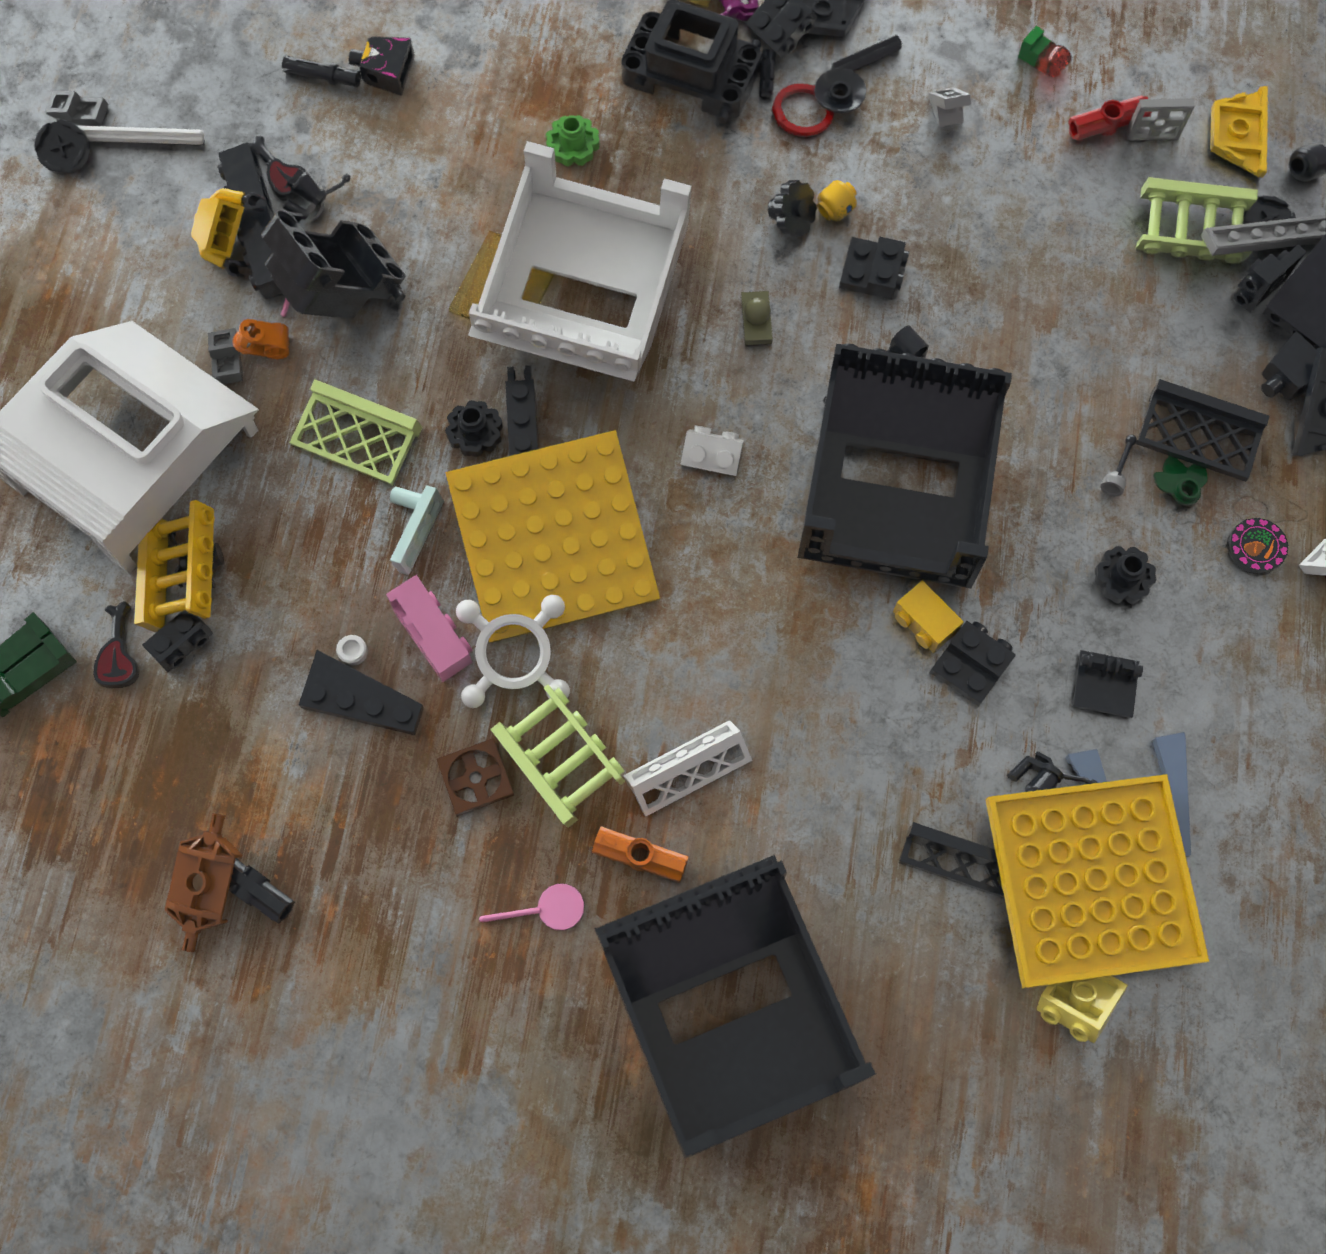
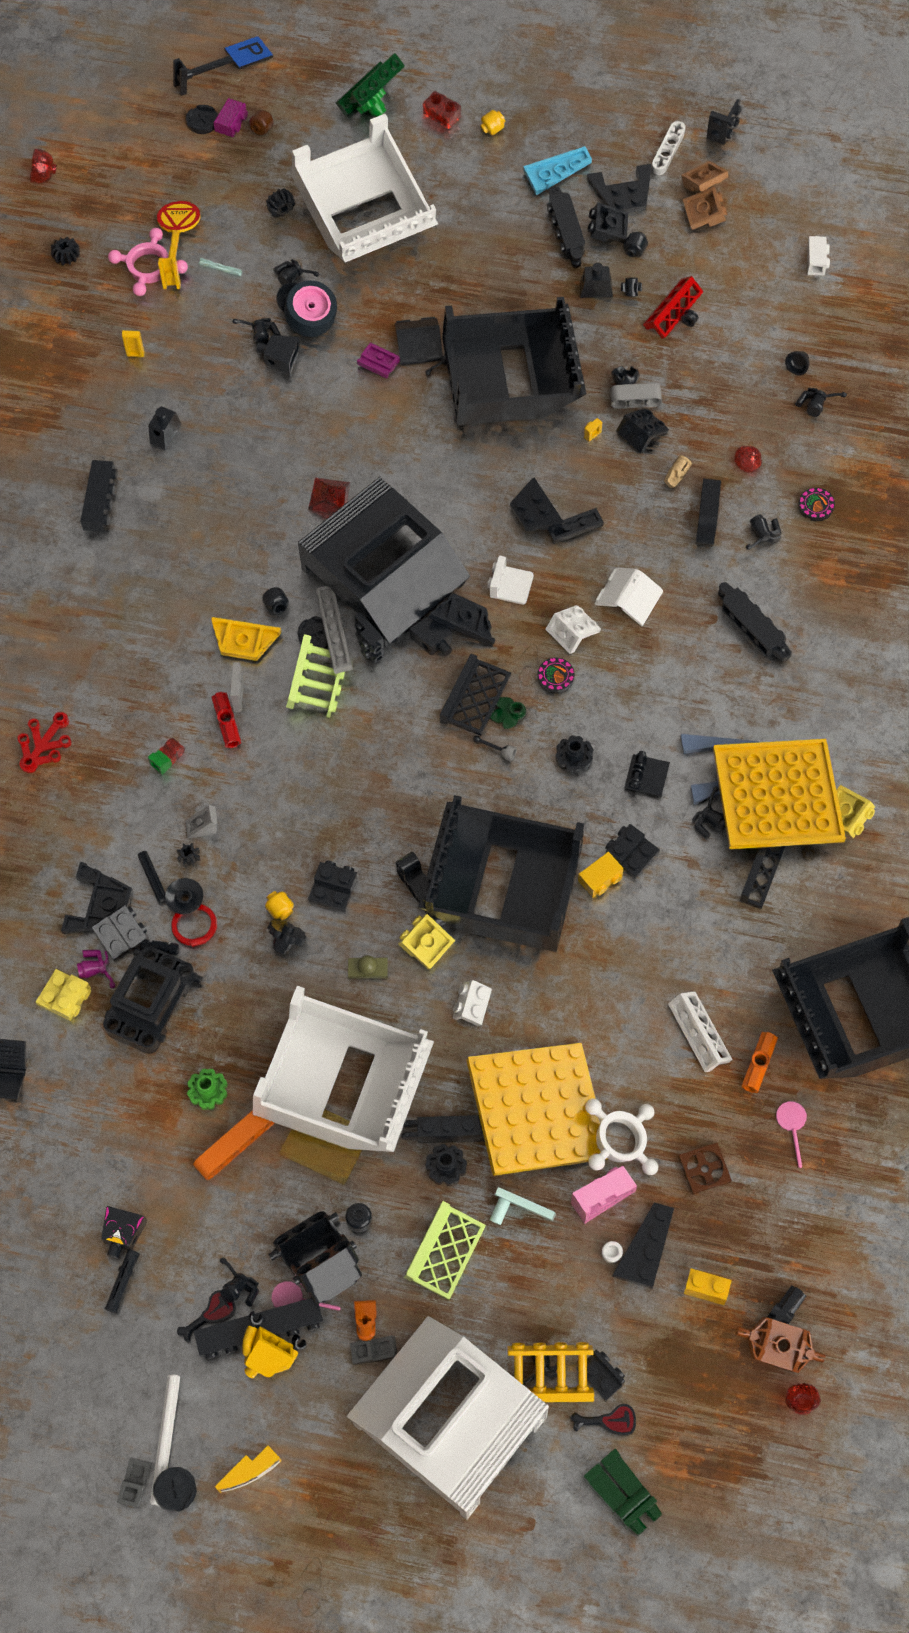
camera: 85 degrees left, 5 degrees down
yellowish green fence [490,685,625,828] -> none
none -> black gear [177,843,201,868]
none -> orange beam [193,1110,274,1180]
none -> yellow slope [215,1446,281,1493]
none -> black head [345,1203,372,1233]
none -> light yellow plate [398,914,455,970]
none -> yellow brick [684,1268,732,1305]
none -> clear red hair [785,1383,821,1415]

